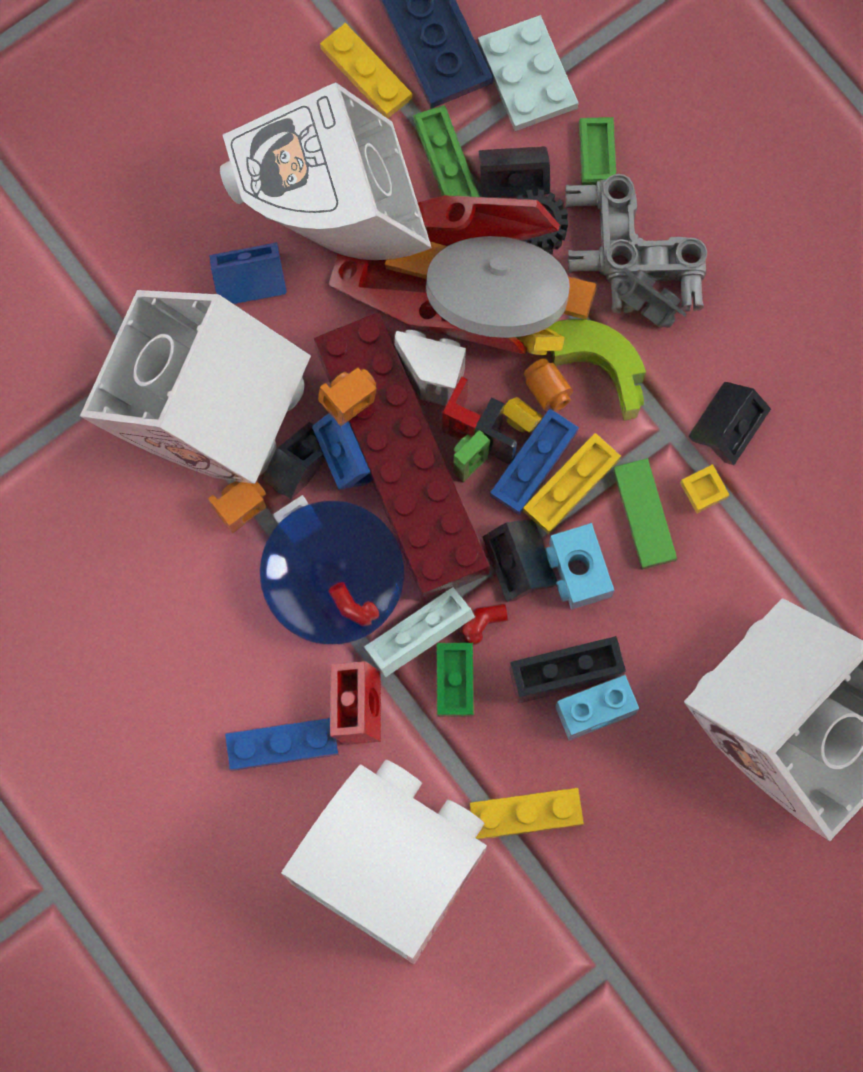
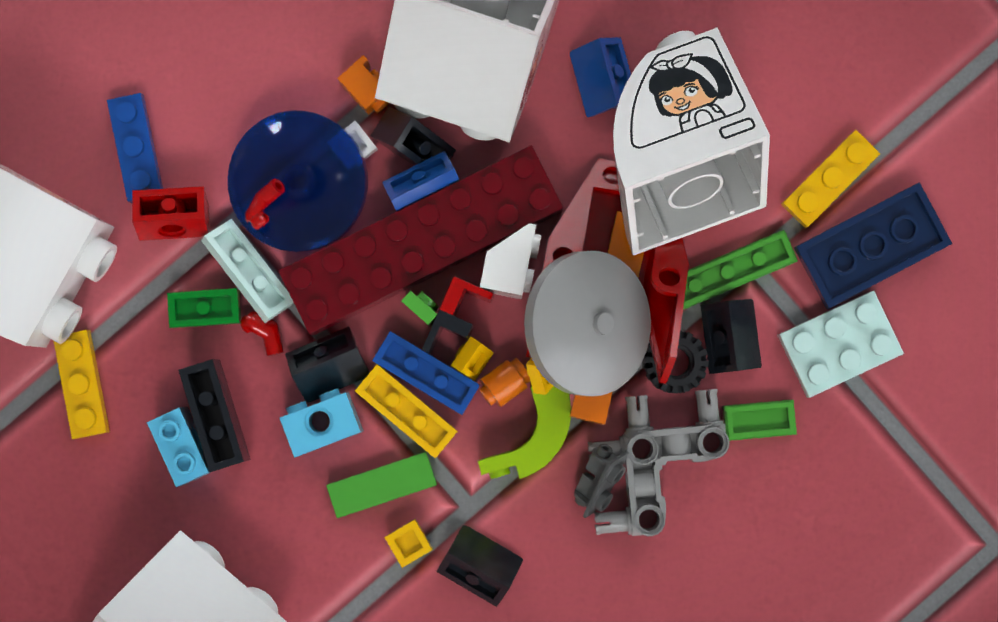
camera: 85 degrees right, 10 degrees up
orange brick [318,368,377,426] -> none

